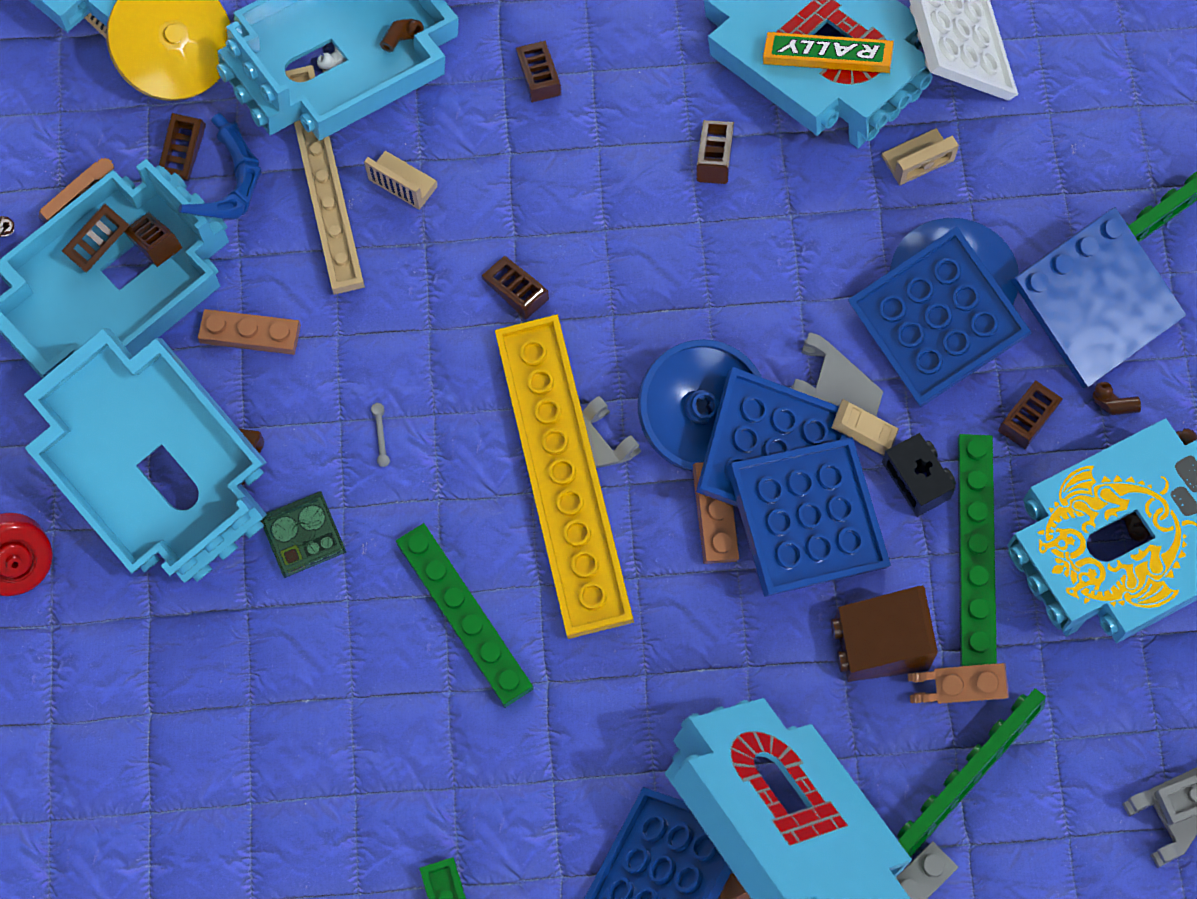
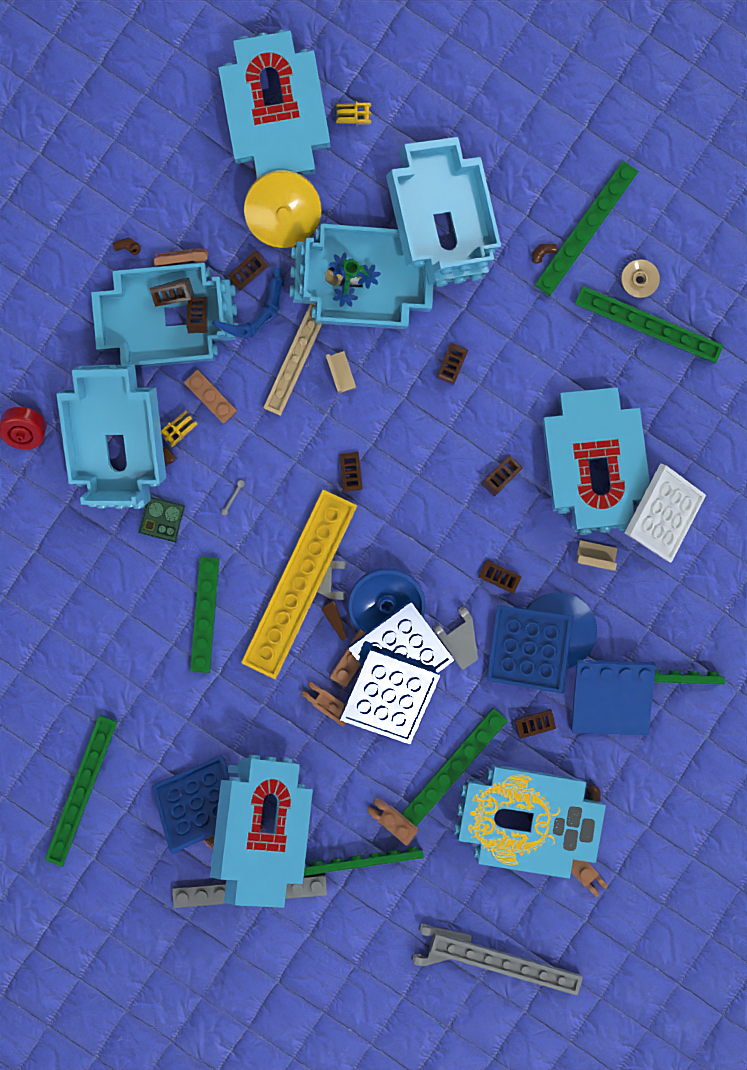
camera: 35 degrees right, 20 degrees up
reddish brown arm [380,19,424,52] -> none
tile [763,32,894,73] -> none
tan tile [831,399,899,456] -> none
reddish brown slope [831,585,938,682] -> none
black brick [882,433,956,517] -> none
reddish brown arm [1093,382,1141,415] -> none
none -> yellow arm [161,410,198,447]
none -> nougat hinge [301,681,347,727]
none -> reddish brown slope [322,600,346,640]
none -> blue plant [329,252,381,307]
none -> reddish brown slope [478,560,522,594]

